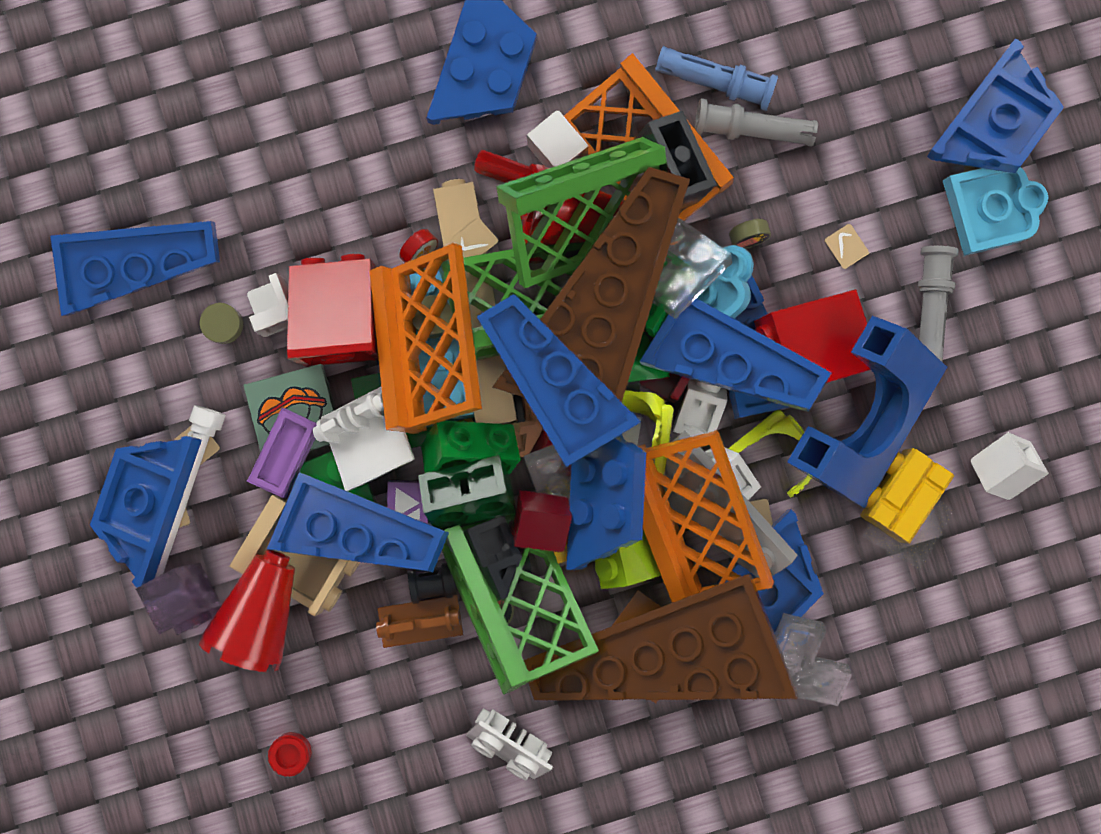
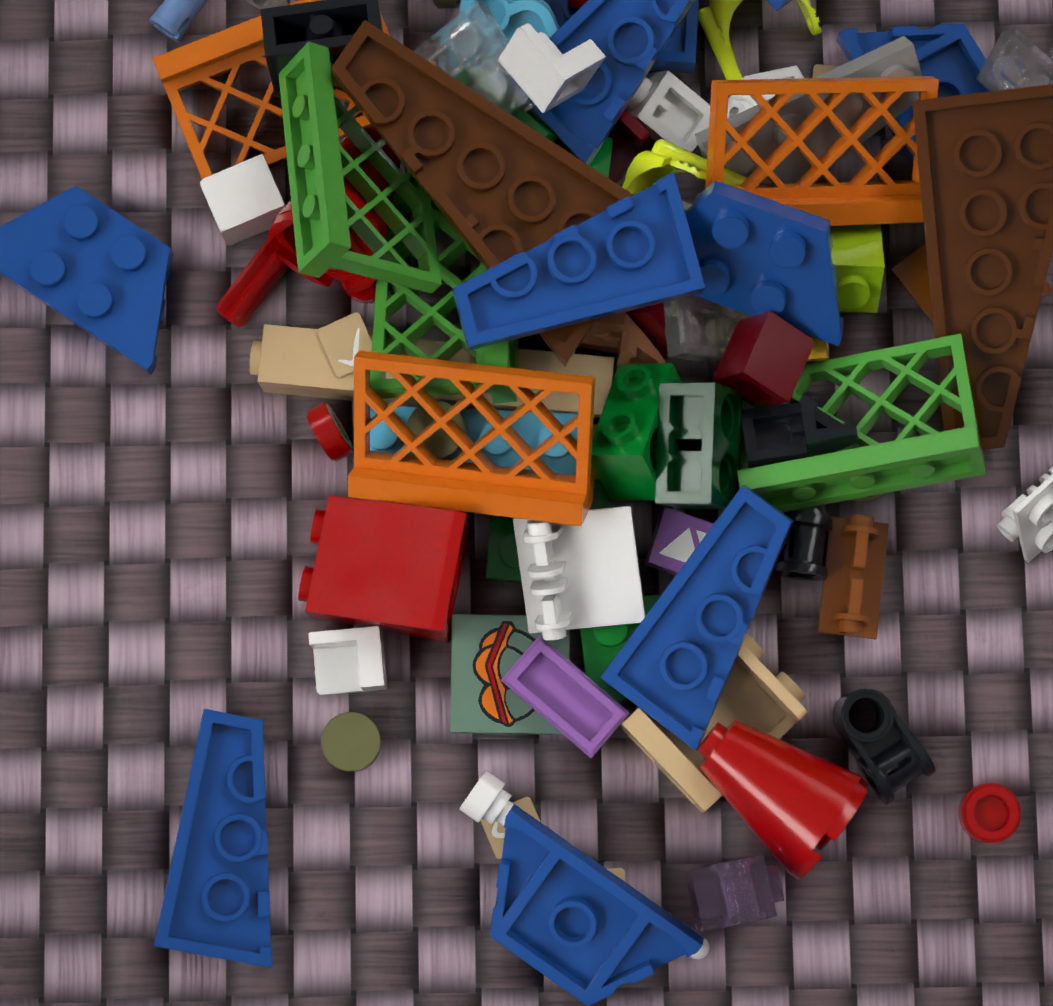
camera: 70 degrees left, 5 degrees down
none -> white panel [498,23,606,113]
none -> black piece [833,689,936,805]

